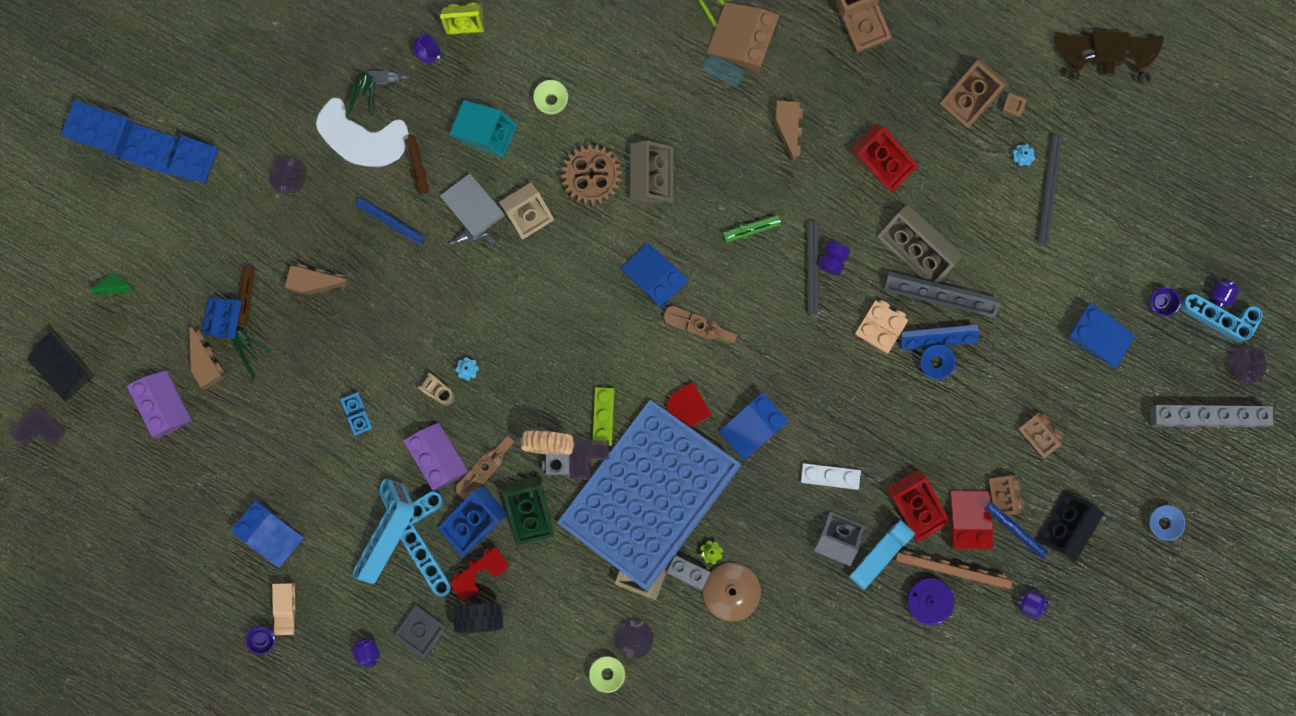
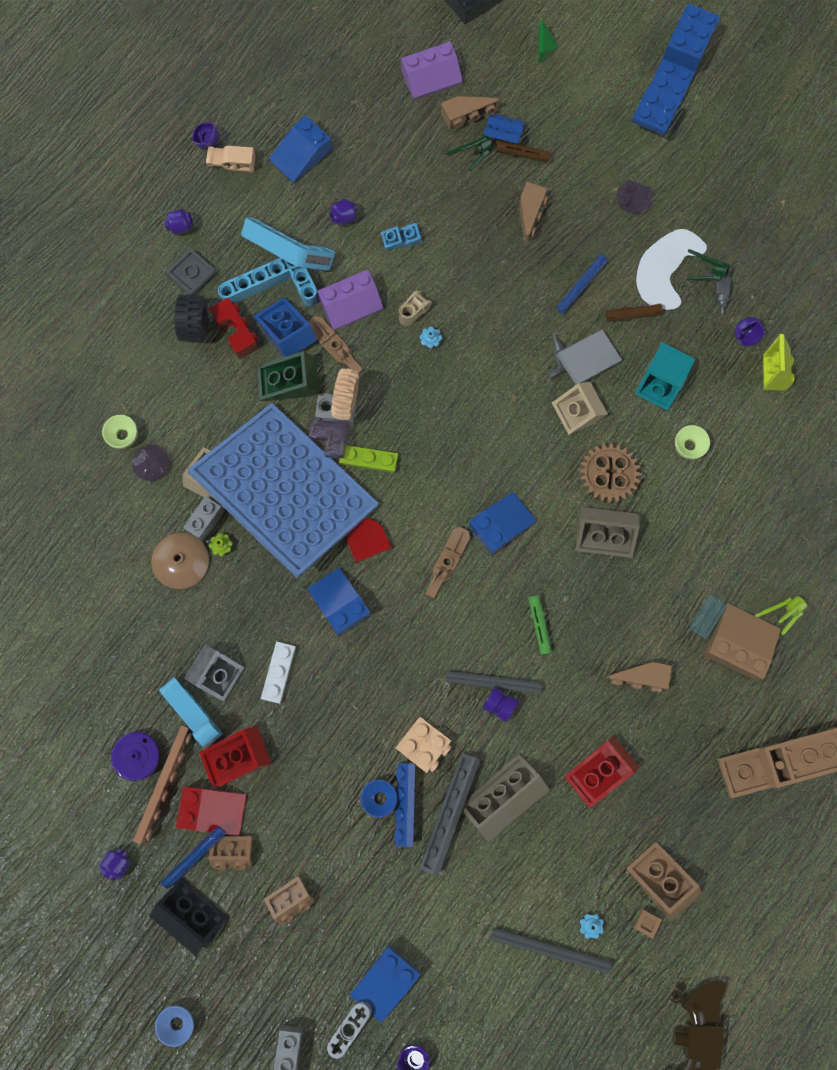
camera: 95 degrees right, 5 degrees down
none -> light grey beam [327,1001,372,1058]
none -> dark purple head [329,199,357,226]

